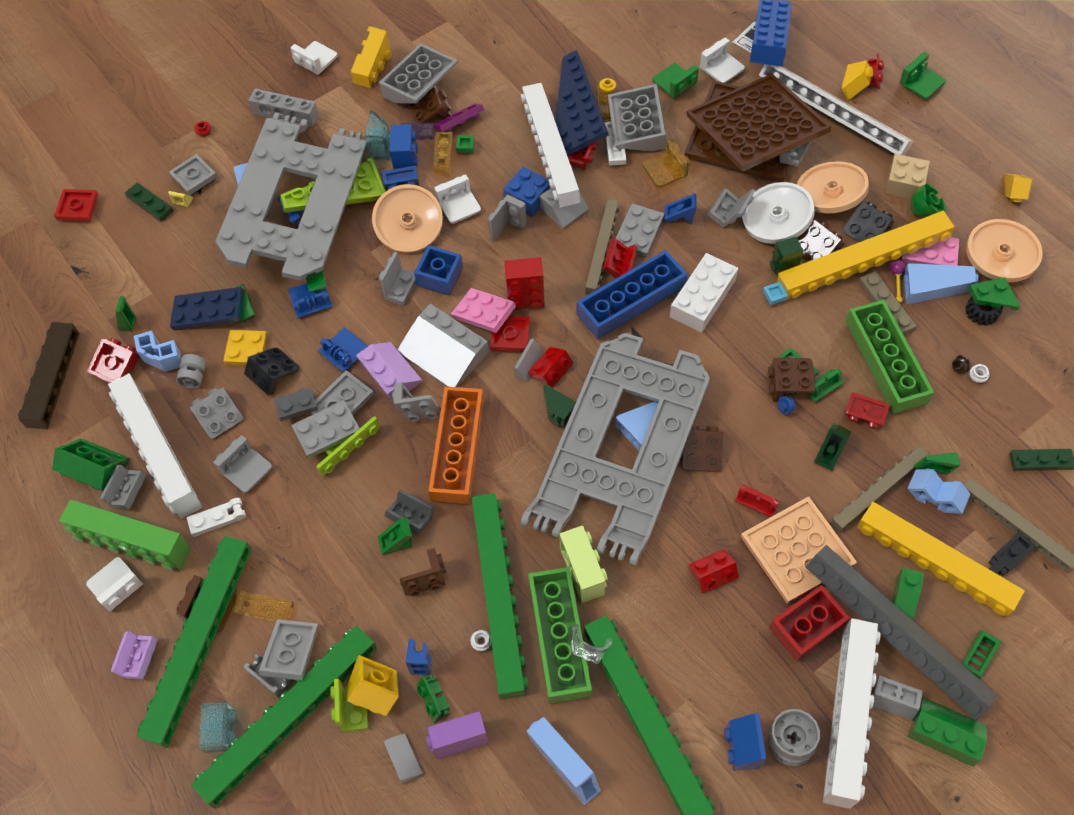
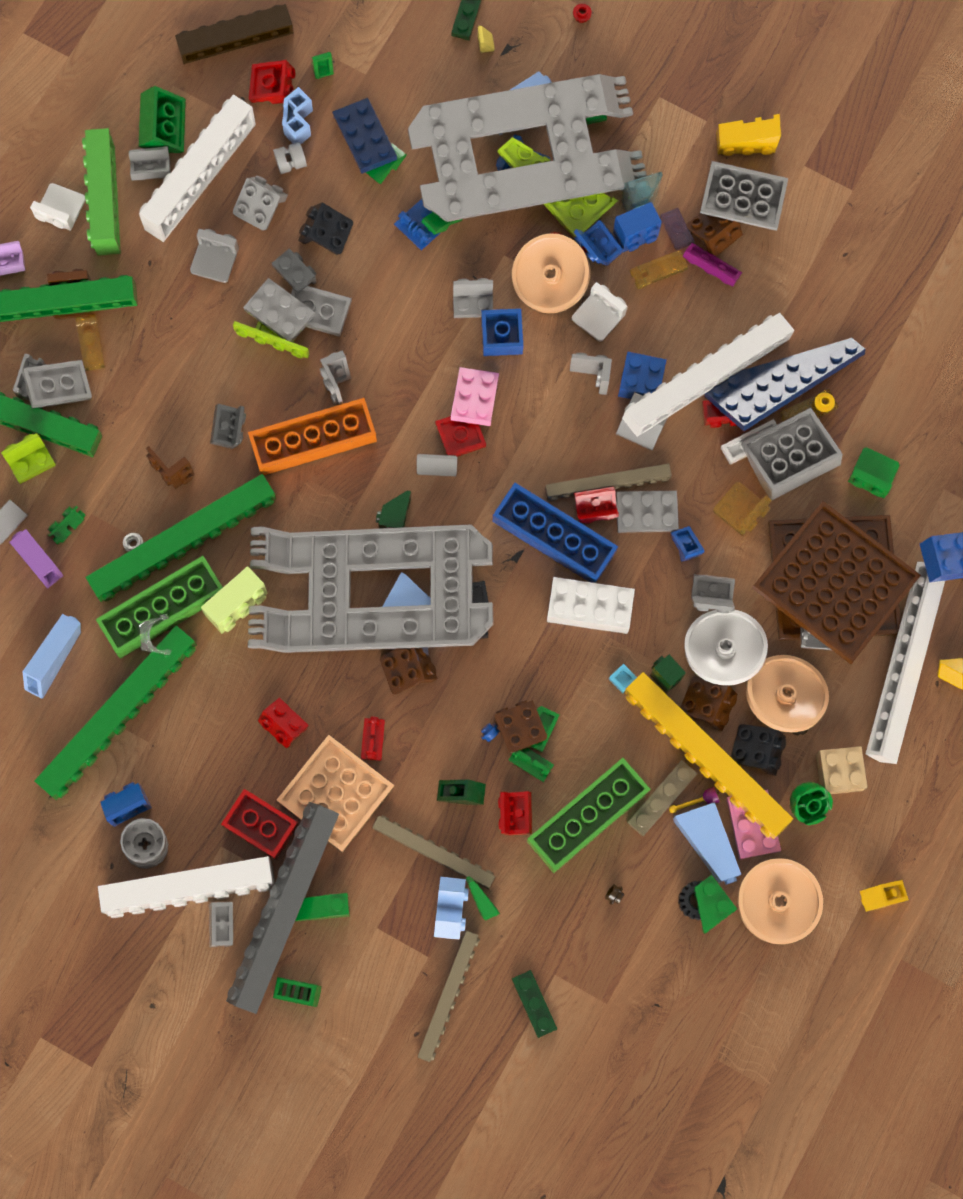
camera: 60 degrees right, 15 degrees up
light grey plate [169,154,217,196] -> none
white plate [186,498,246,537] -> none
yellow plate [223,330,268,366] -> none
light grey brick [248,89,319,127] -> none
white bracket [290,41,338,75] -> none
blue hinge [318,327,368,373] -> none
yellow slope [347,655,399,716] -> none
lavender slope [356,342,423,404] -> none
green slope [378,518,412,555] -> none
slope [397,304,489,387] -> none
blue hinge [406,639,432,676] -> none
green plate [456,135,474,153] -> none
red brick [504,257,545,310] -> none
red bracket [528,346,573,388] -> none
white bracket [700,38,745,83] -> none
yellow brick [857,502,1025,617] -> none
green slope [908,697,987,767] -> none
white plate [969,364,989,383] -> none
black hinge [988,532,1036,576] -> none

